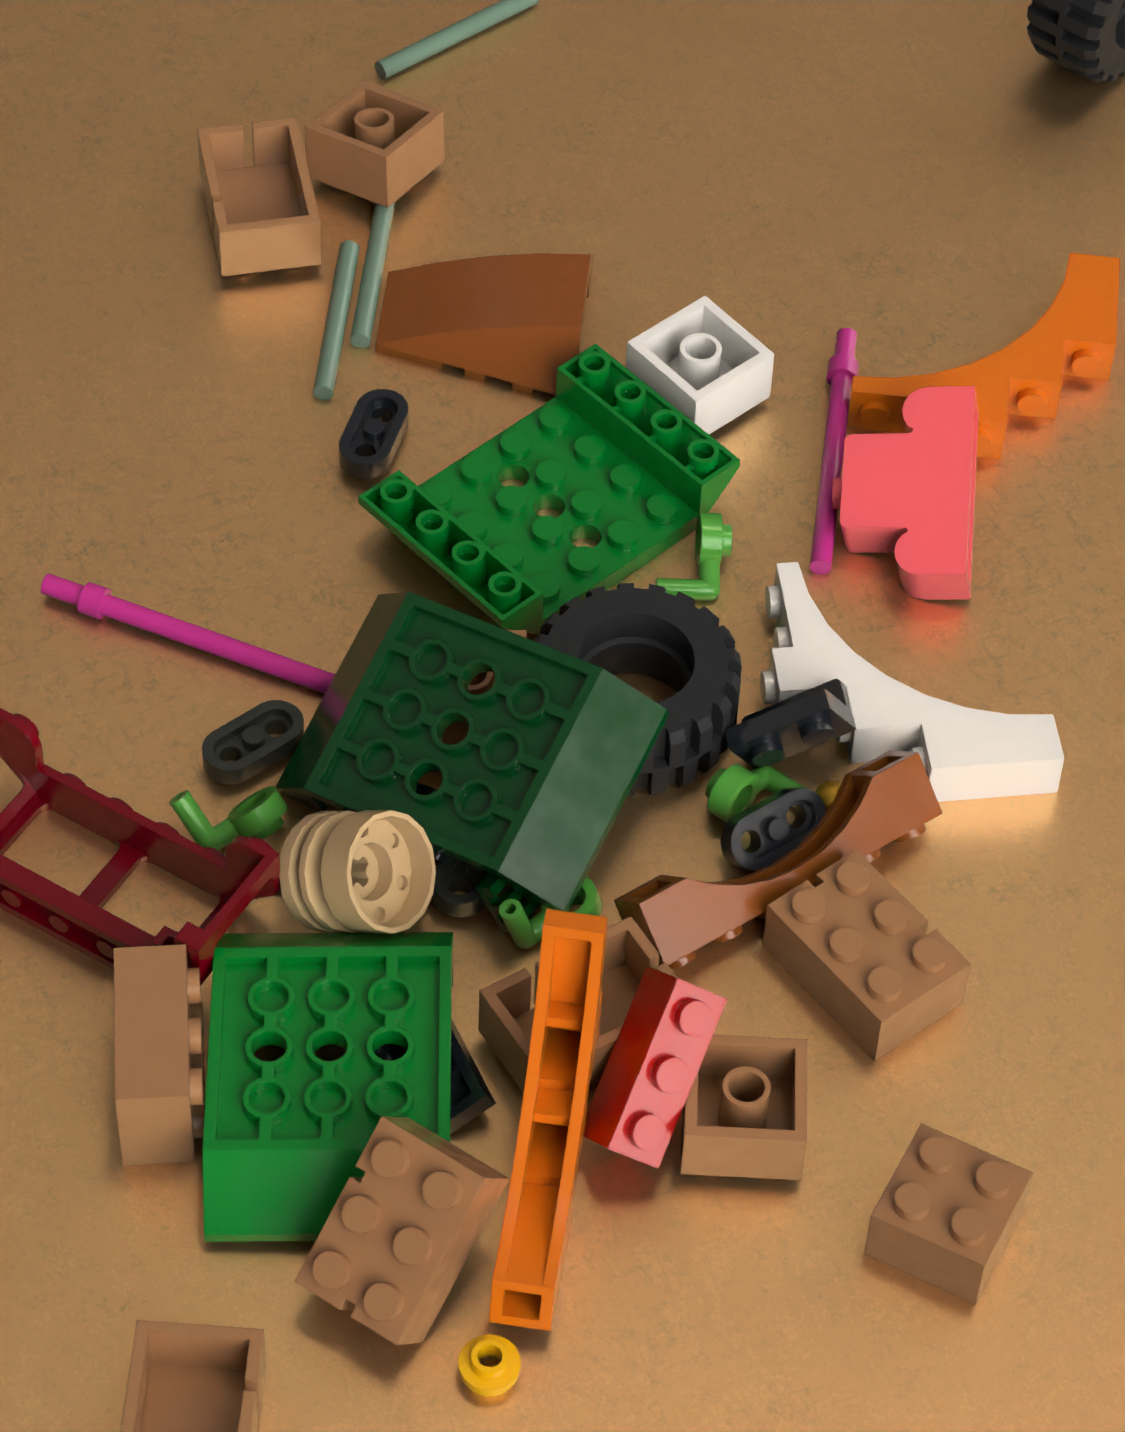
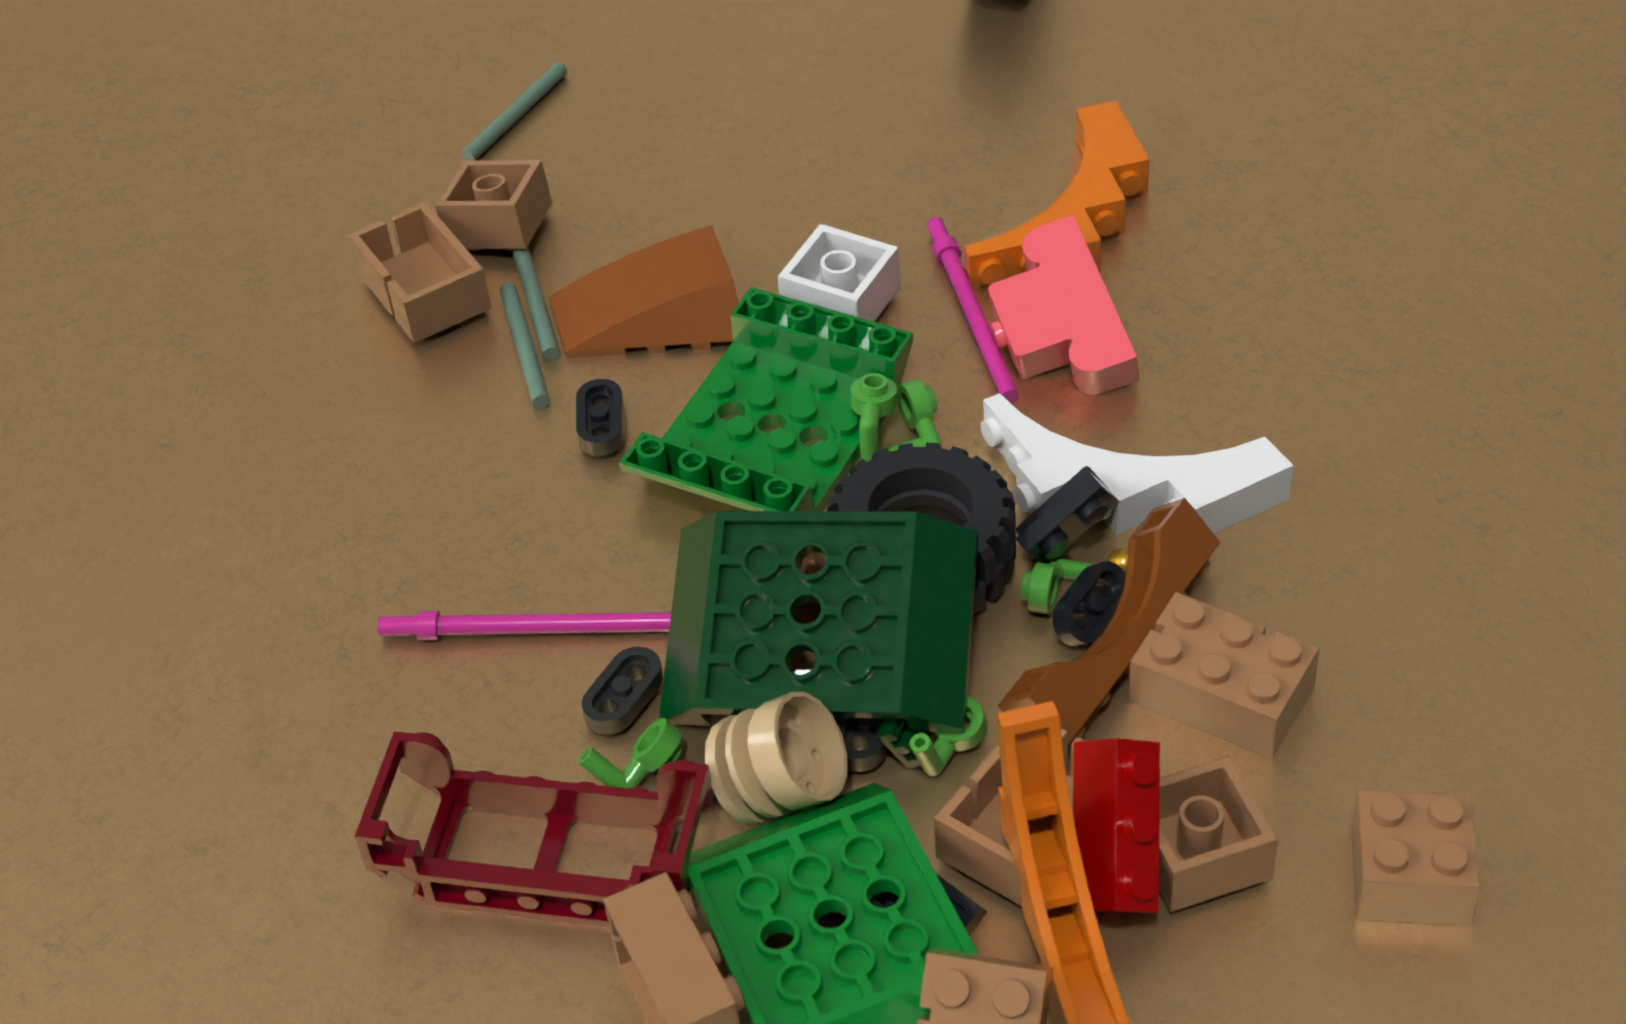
camera: 15 degrees left, 5 degrees down
none -> bright green plate [850,373,897,462]

